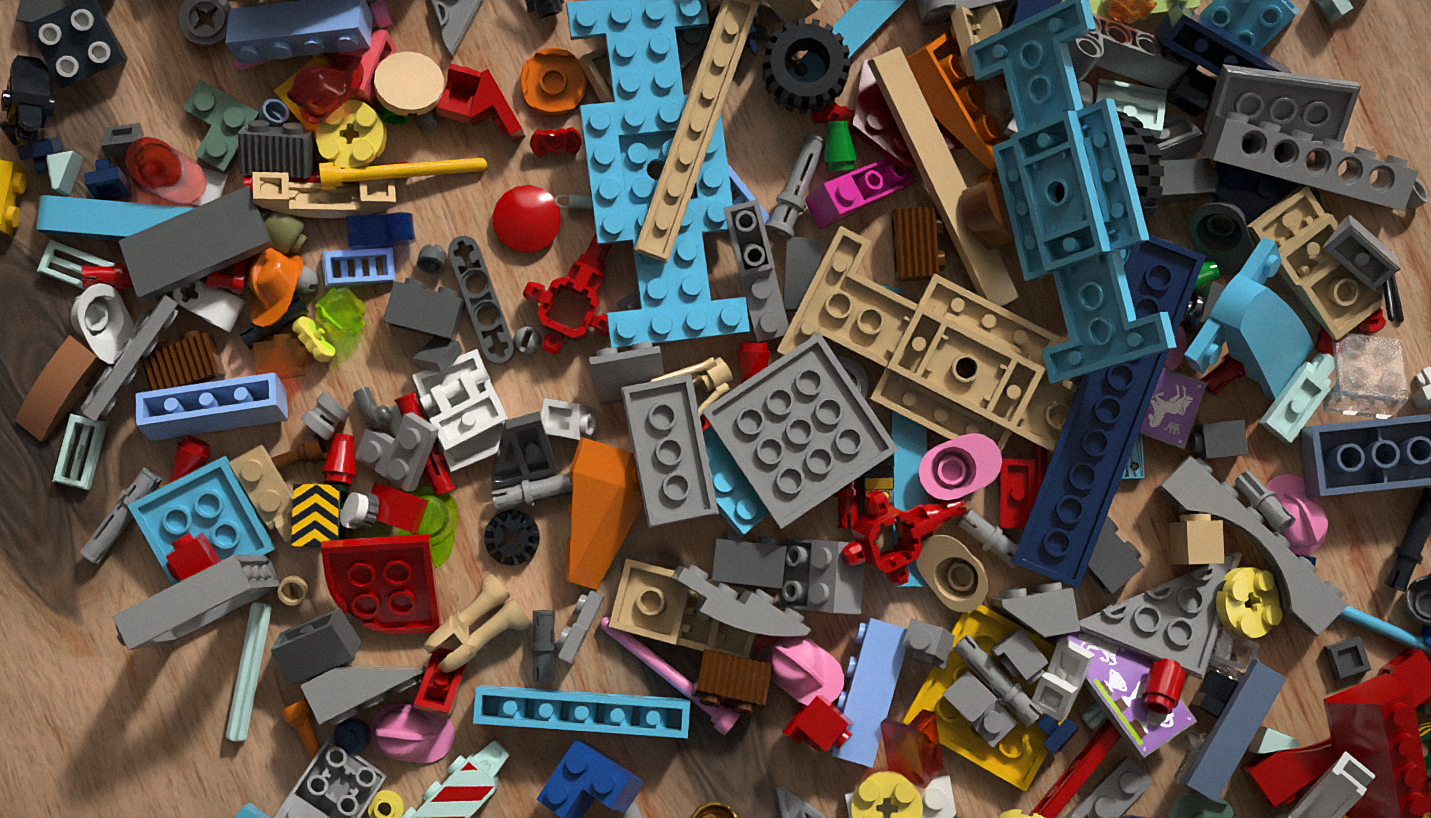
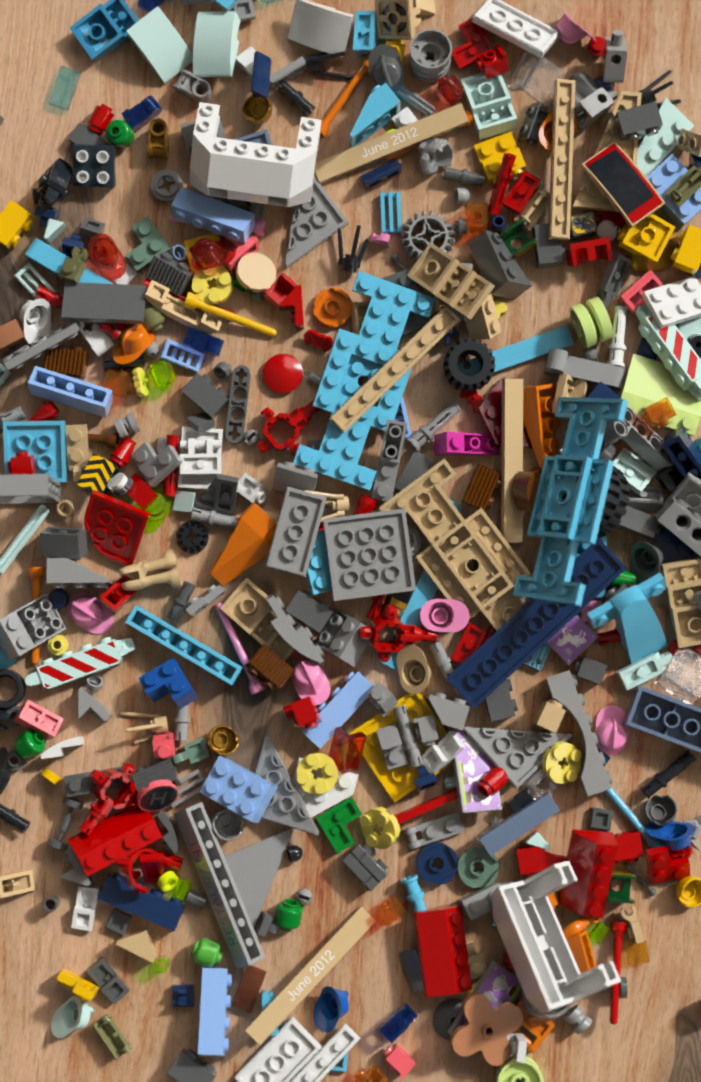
camera: 30 degrees right, 0 degrees up
dark grey arm [353,387,392,429] -> none
green cone [823,121,857,171] -> none
light grey axle [1235,471,1296,533] -> none
none -> olive plate [58,246,89,284]
none -> light aqua slope [173,490,196,514]

